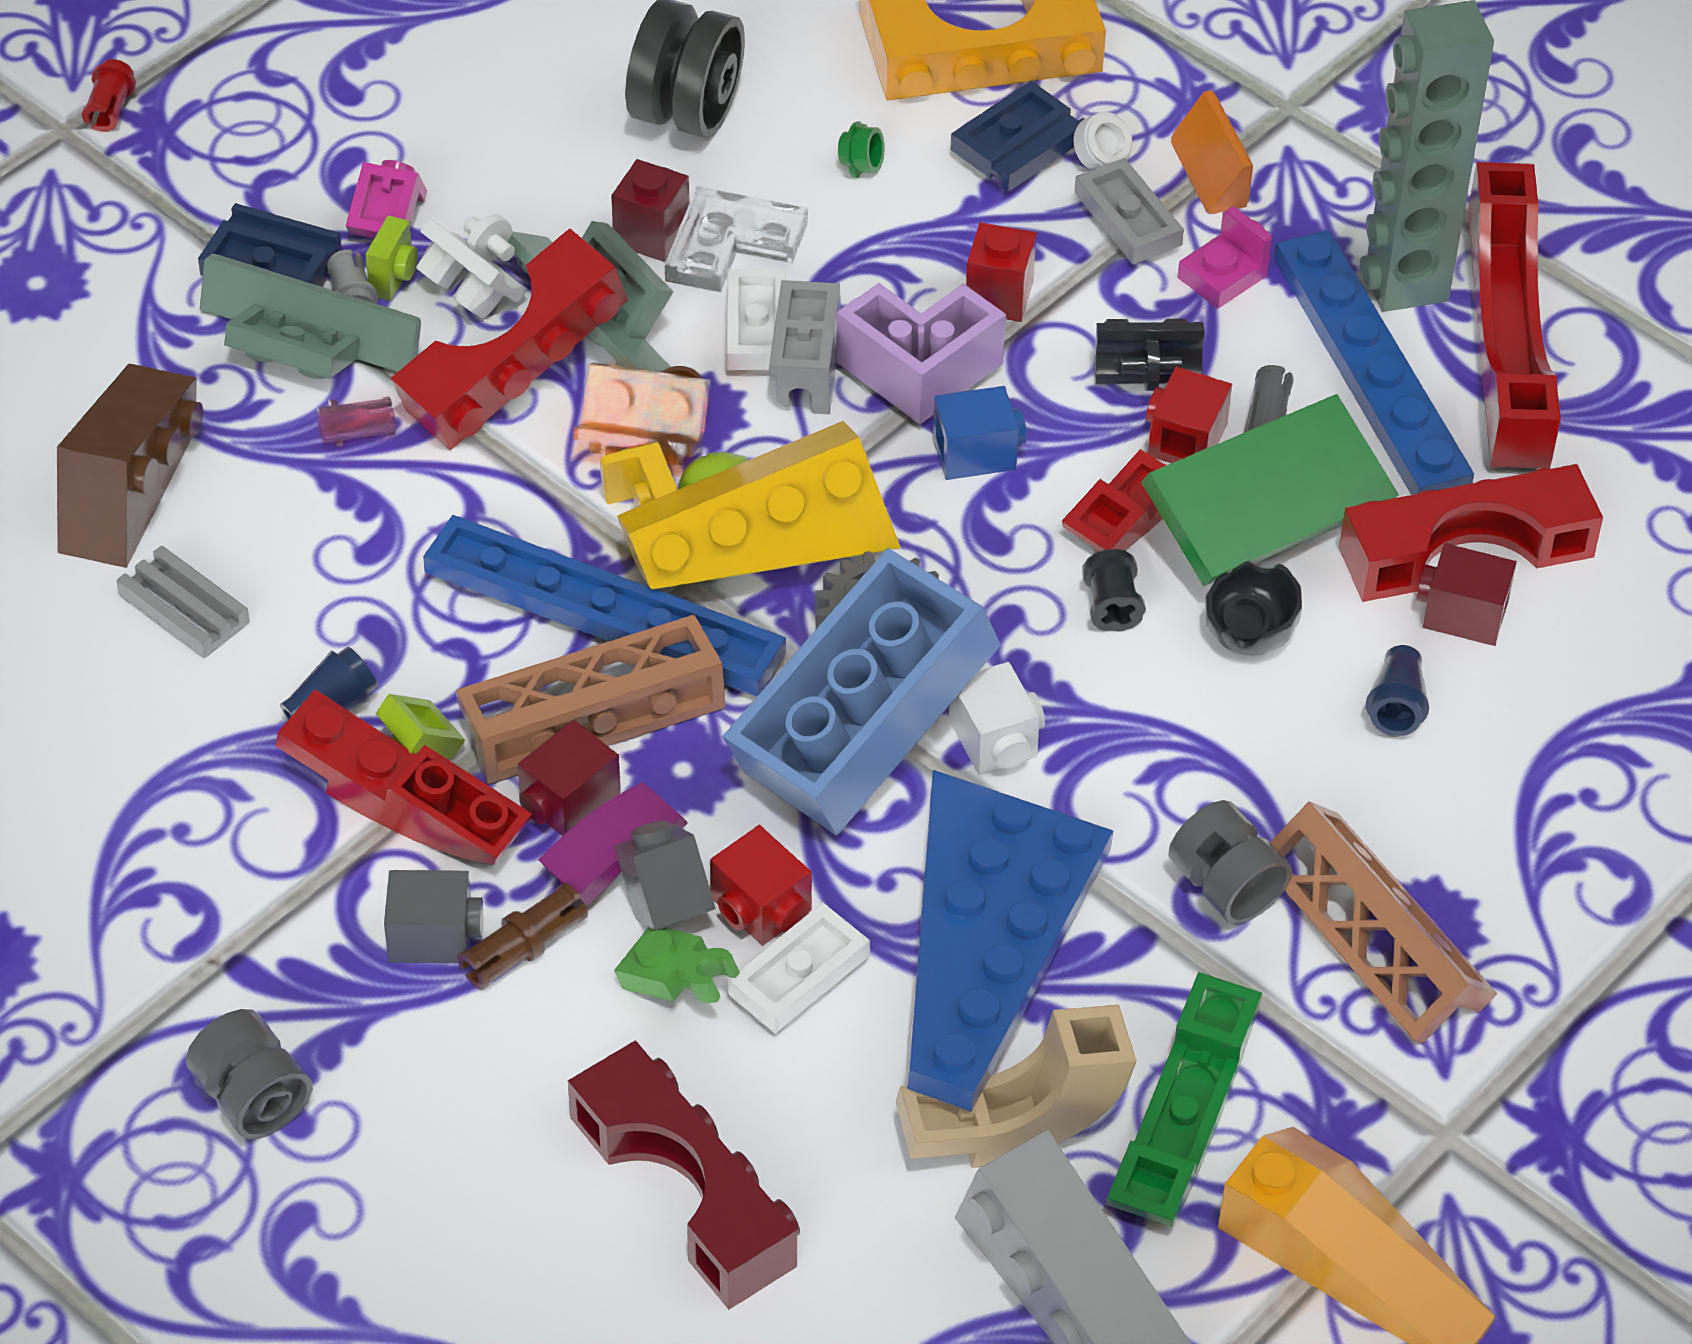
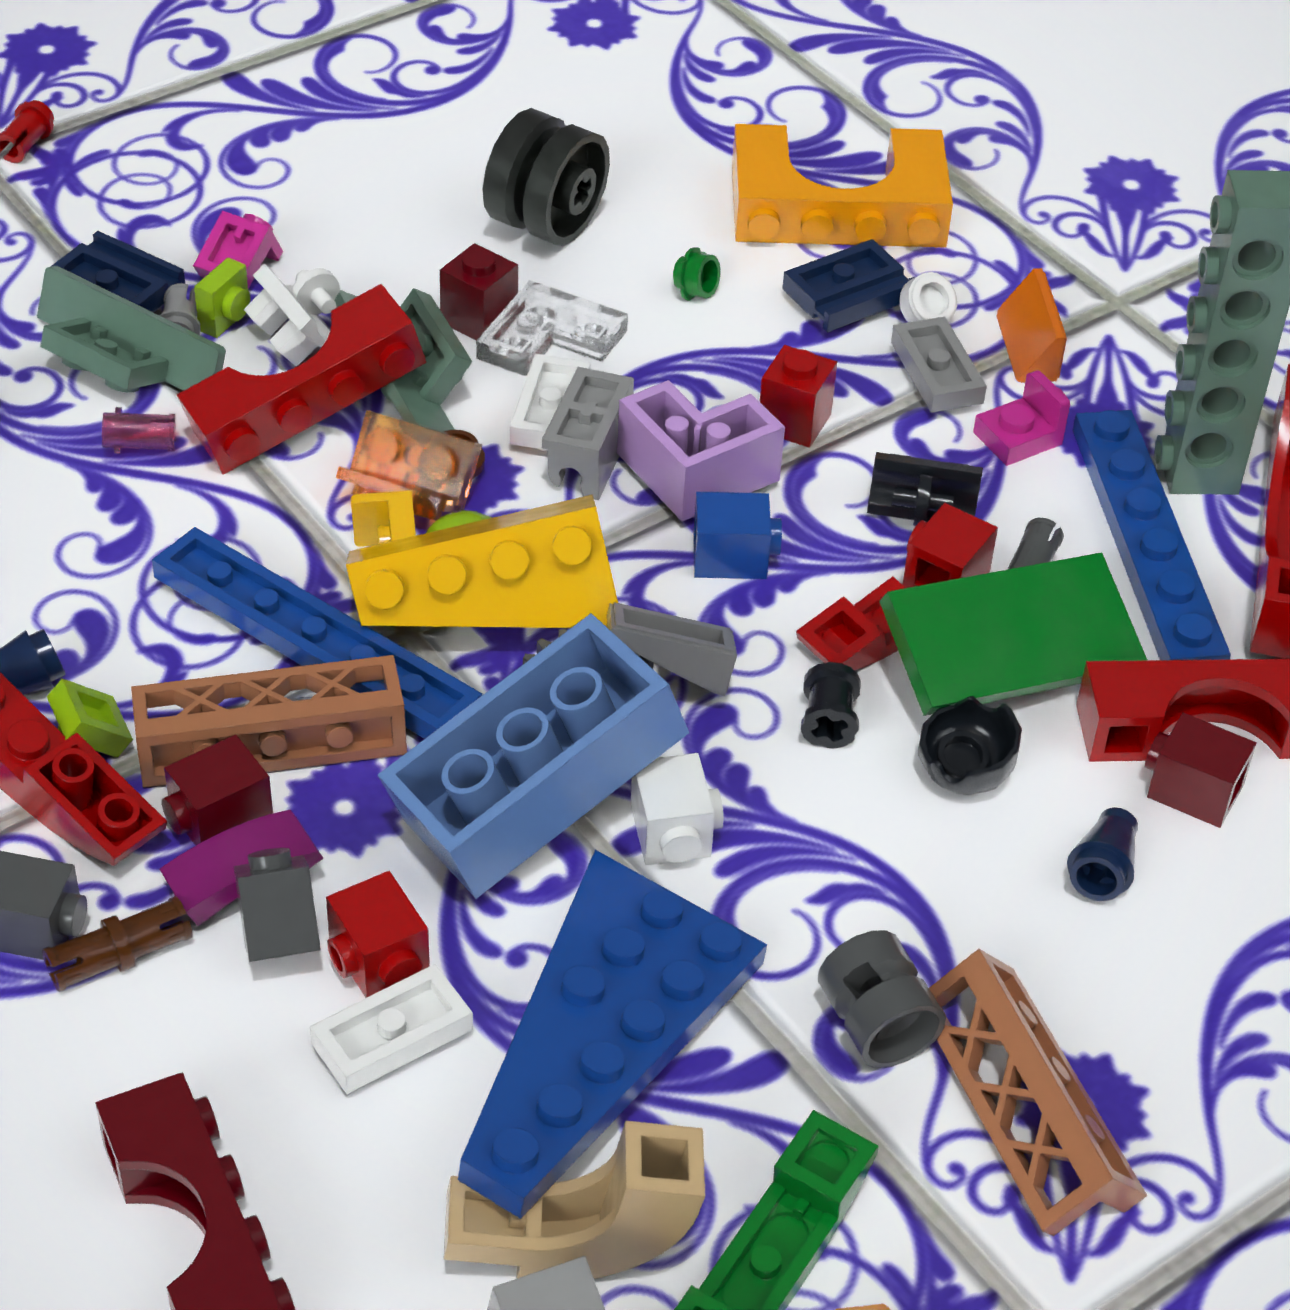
camera: 10 degrees right, 5 degrees down
bright green plate [614,927,740,1003] -> none
none -> light grey slope [607,602,737,696]

